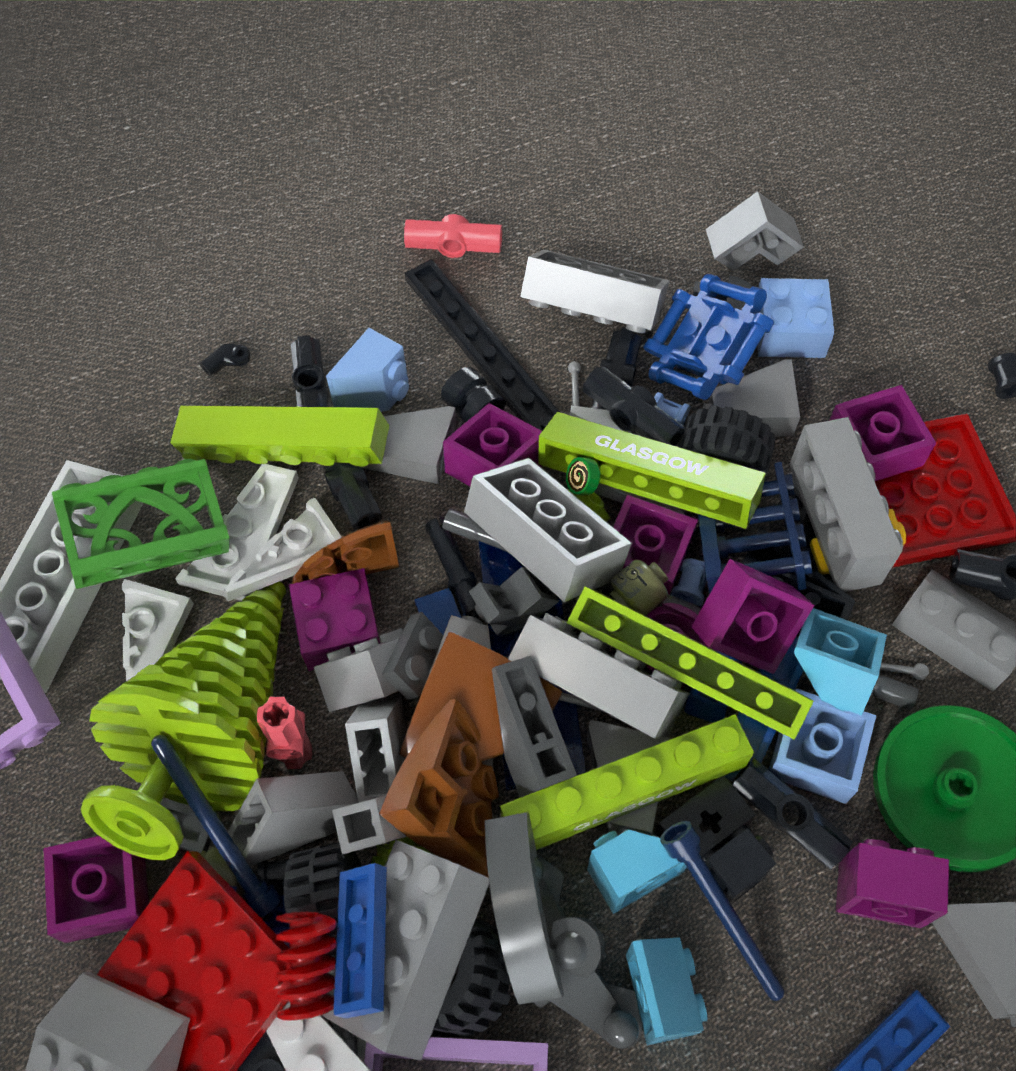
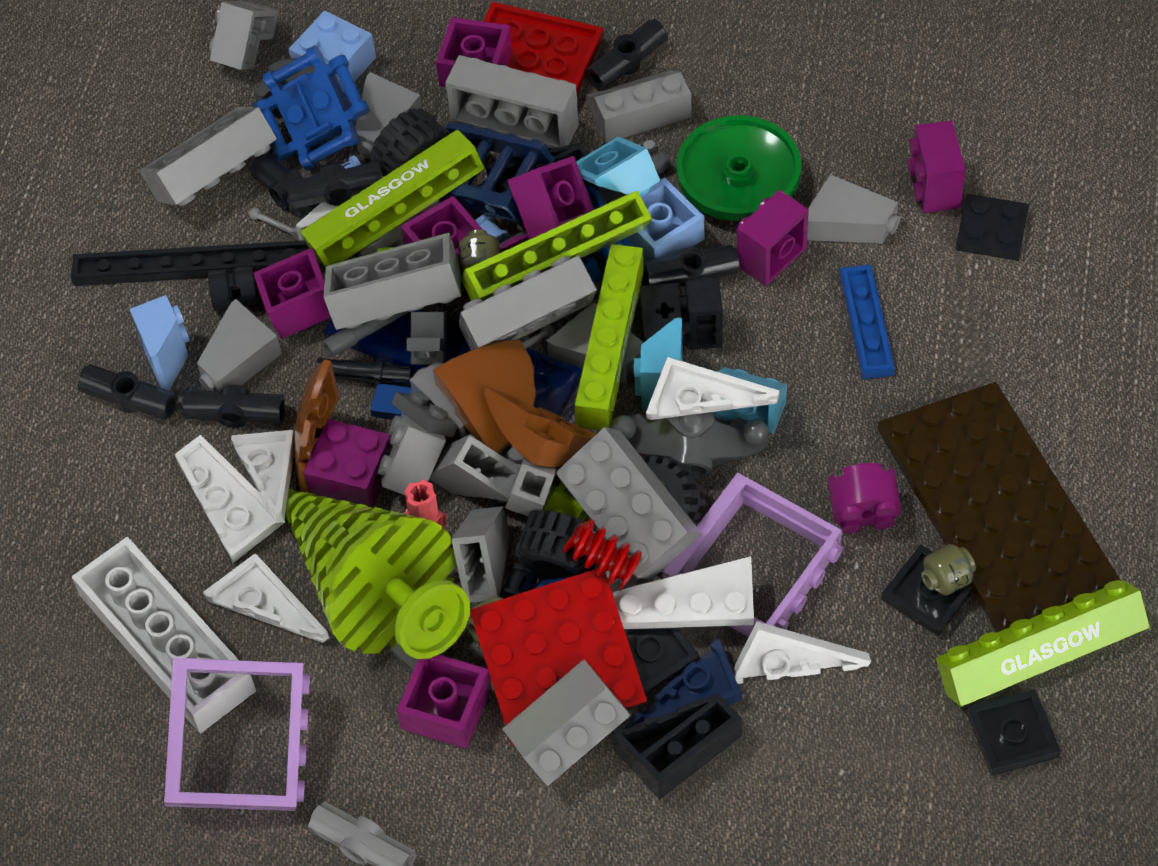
camera: 55 degrees left, 5 degrees down
bright green fence [52,459,230,589] -> none
dark blue piece [151,735,282,918] -> none
lime brick [170,406,390,467] -> none
black arm [200,344,251,376] -> none
blue plate [334,863,387,1019] -> none
coral piece [404,214,502,258] -> none
dark grey slope [485,812,564,1004] -> none
dark grey slope [492,655,577,798] -> none
tile [566,457,600,495] -> none
dark blue piece [660,821,784,1001] -> none
none -> white wing [646,357,780,420]

